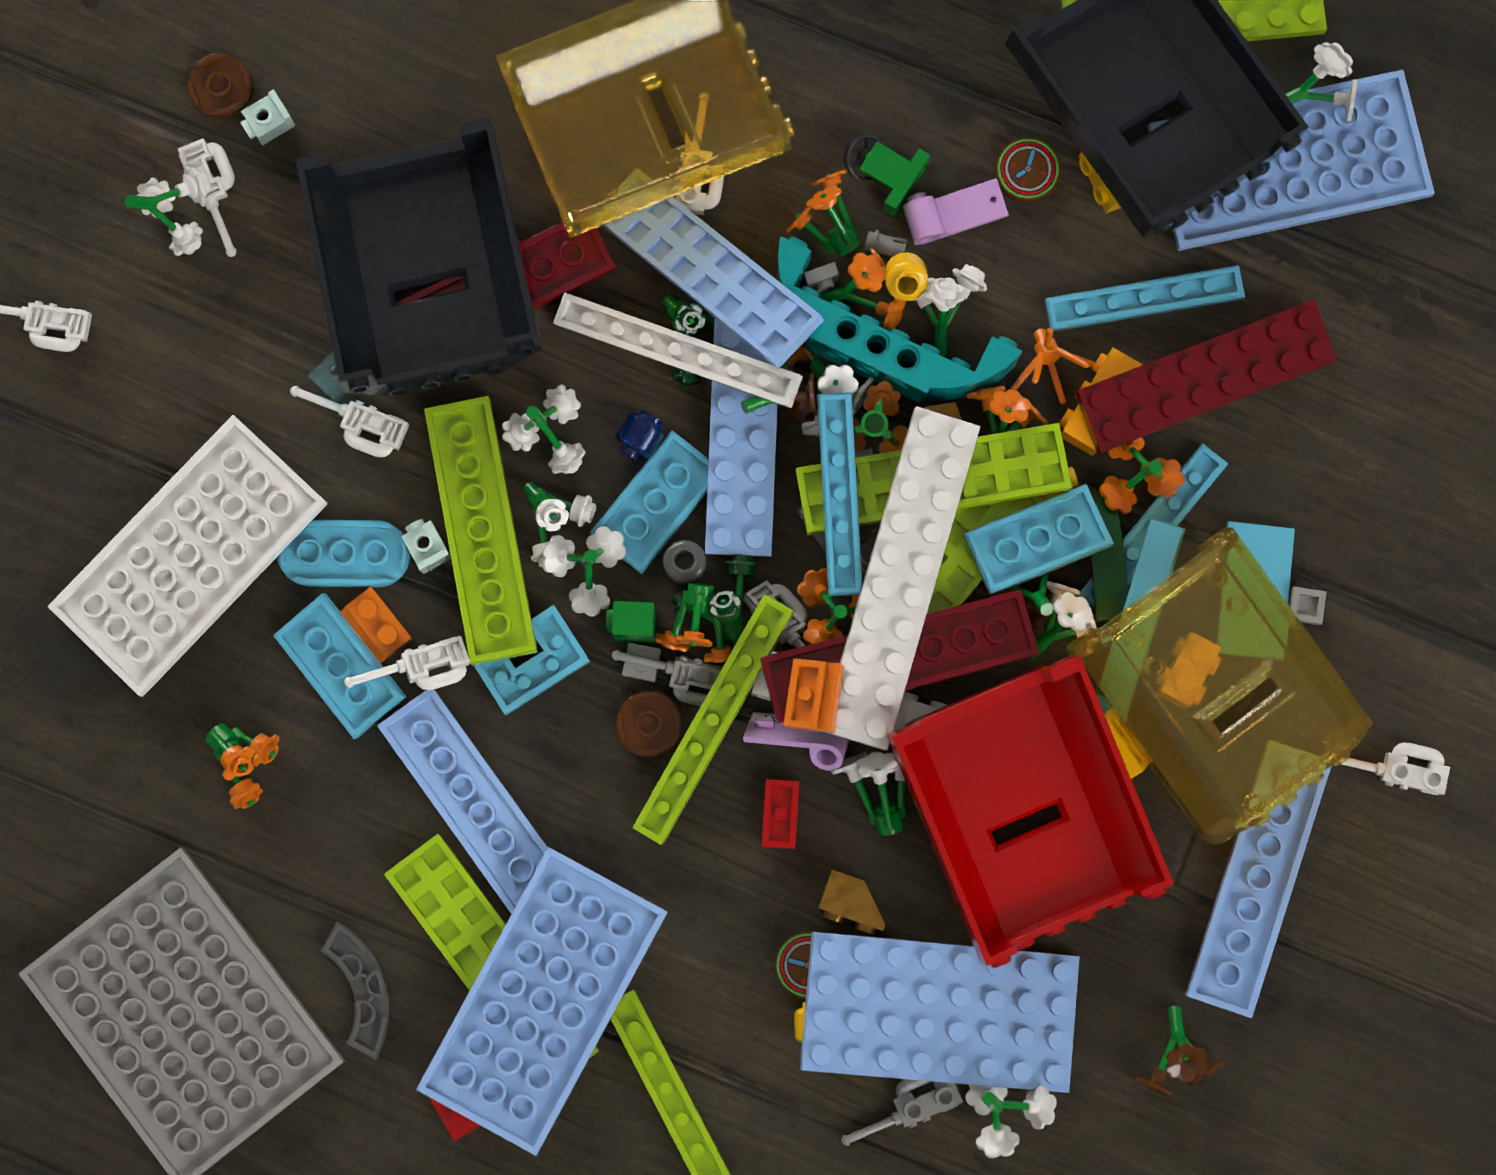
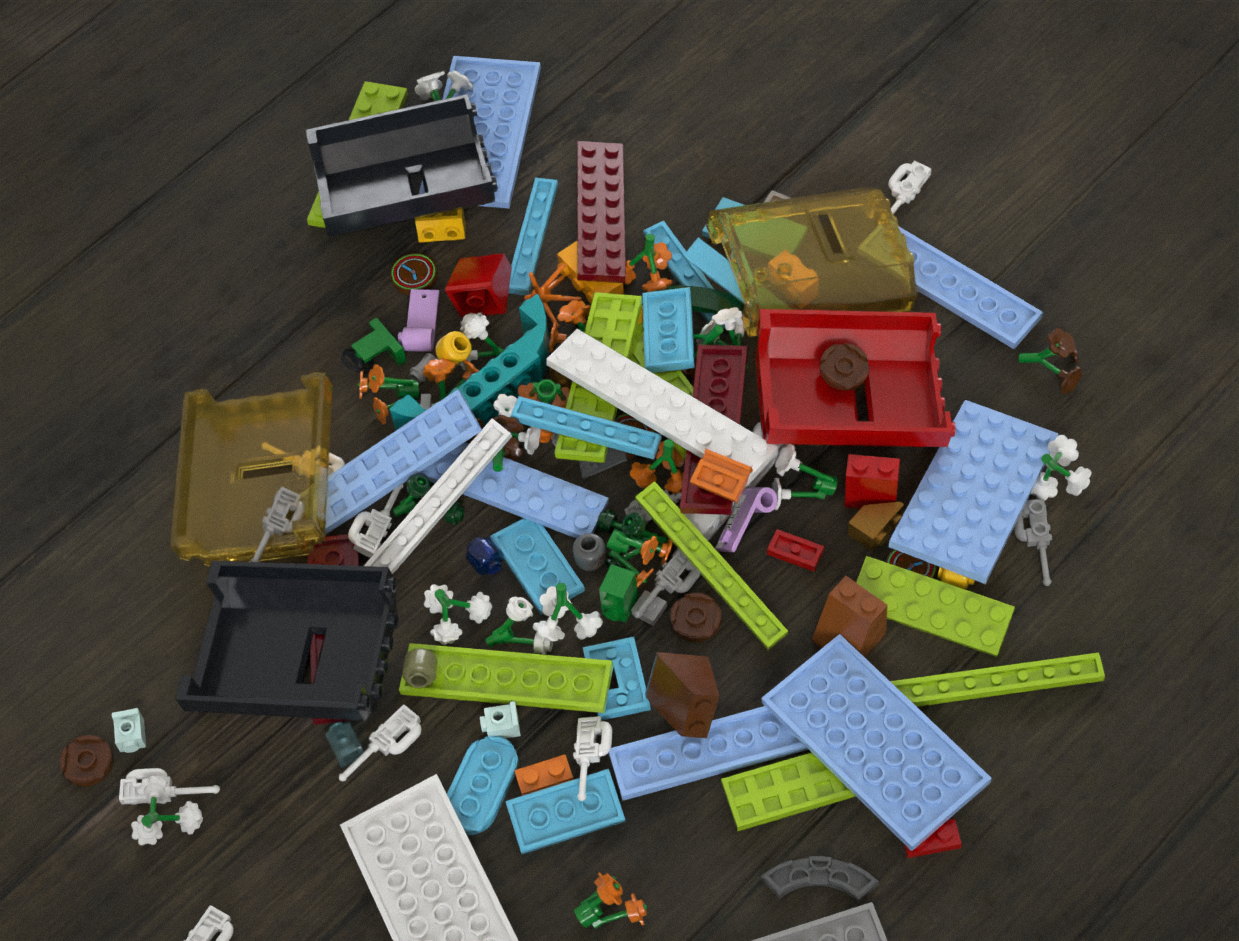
camera: 65 degrees left, 25 degrees down
none -> light grey piece [251,486,305,562]
none -> white piece [348,484,403,558]
none -> olive head [402,648,437,688]
none -> red slope [445,253,512,318]
none -> reddish brown slope [645,652,720,739]
none -> dark orange slope [812,576,888,657]
none -> reddish brown tile [819,343,869,391]
none -> red slope [845,454,900,509]
none -> lime plate [856,556,1015,657]

